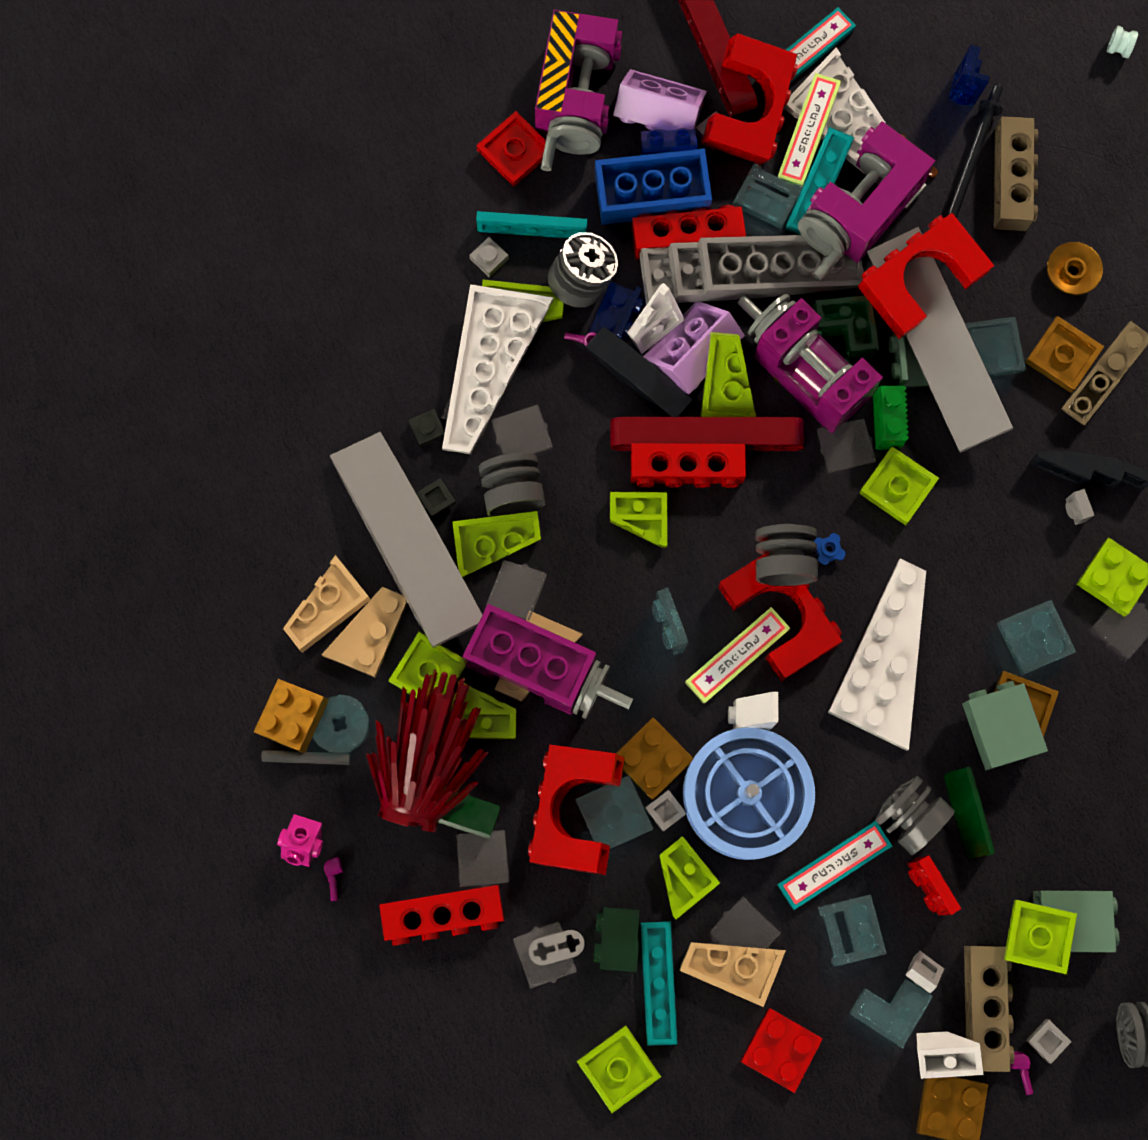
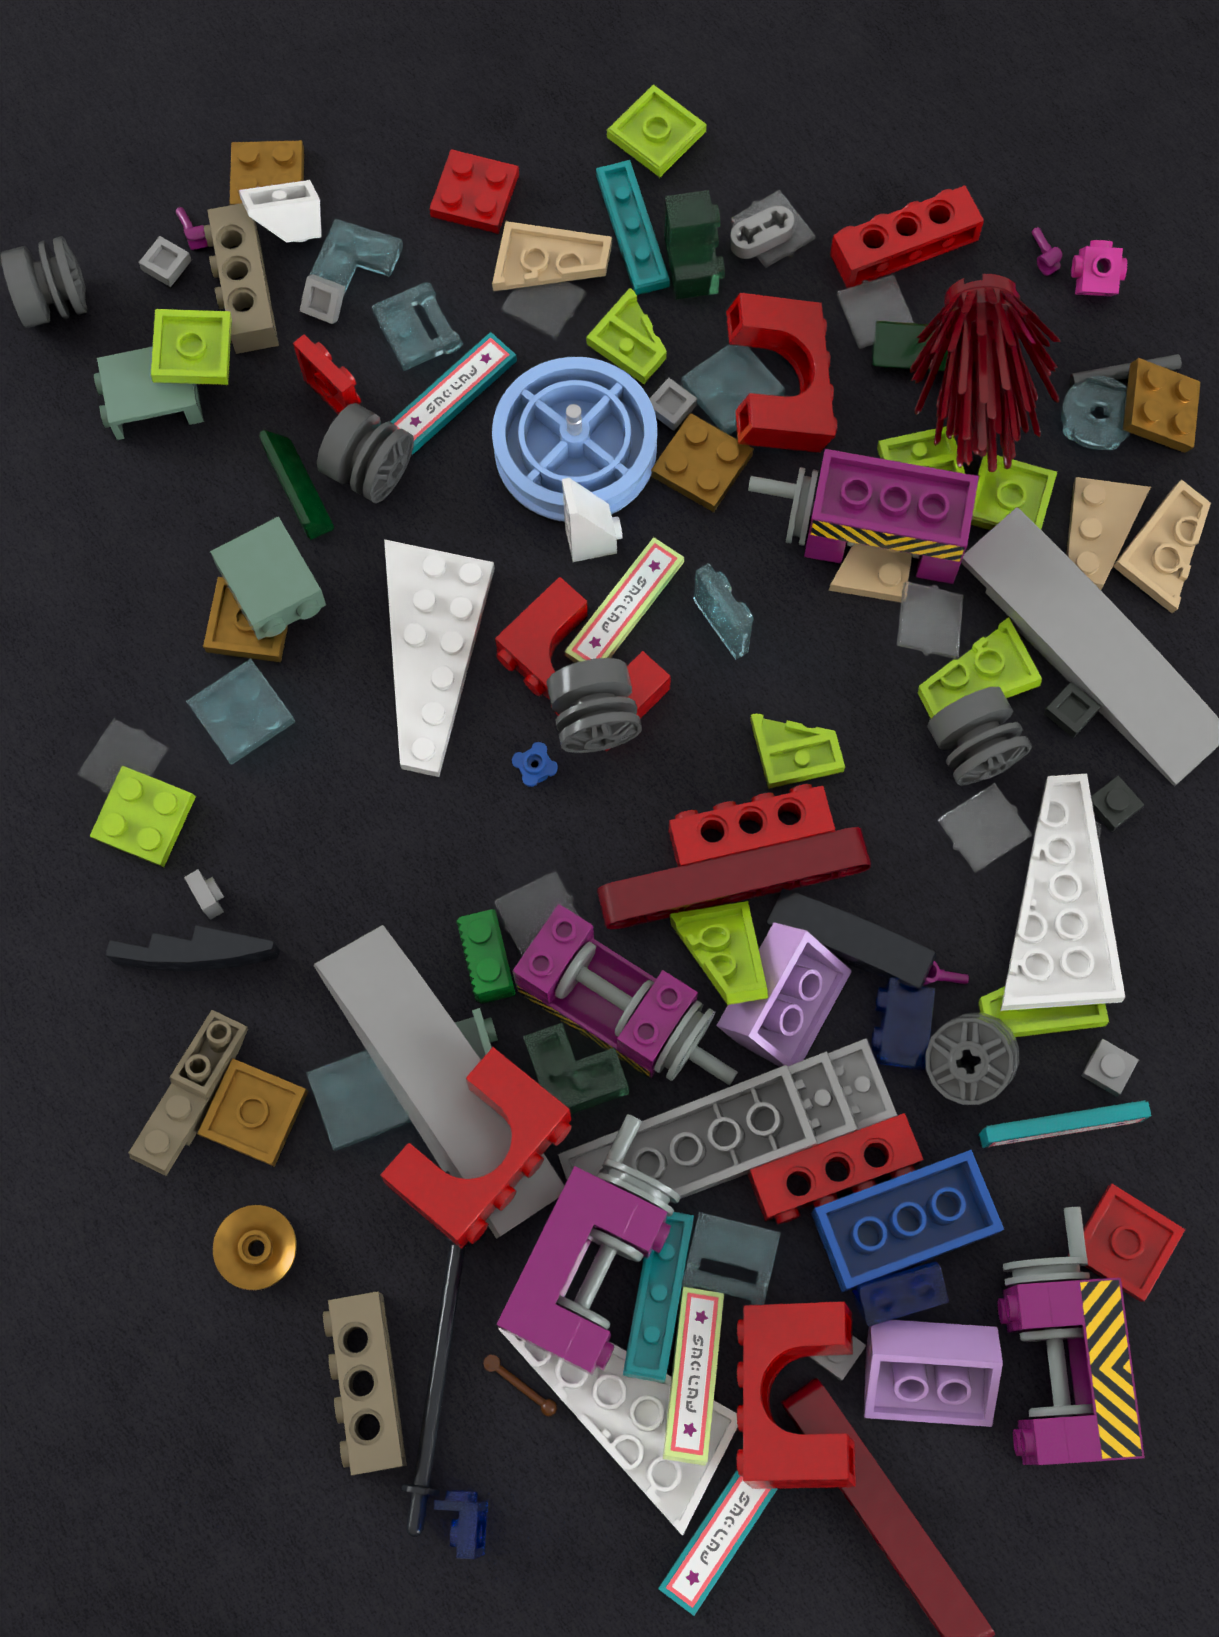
camera: 170 degrees right, 5 degrees down
white wing [627,283,685,354] -> none
lime plate [859,447,939,525] -> none

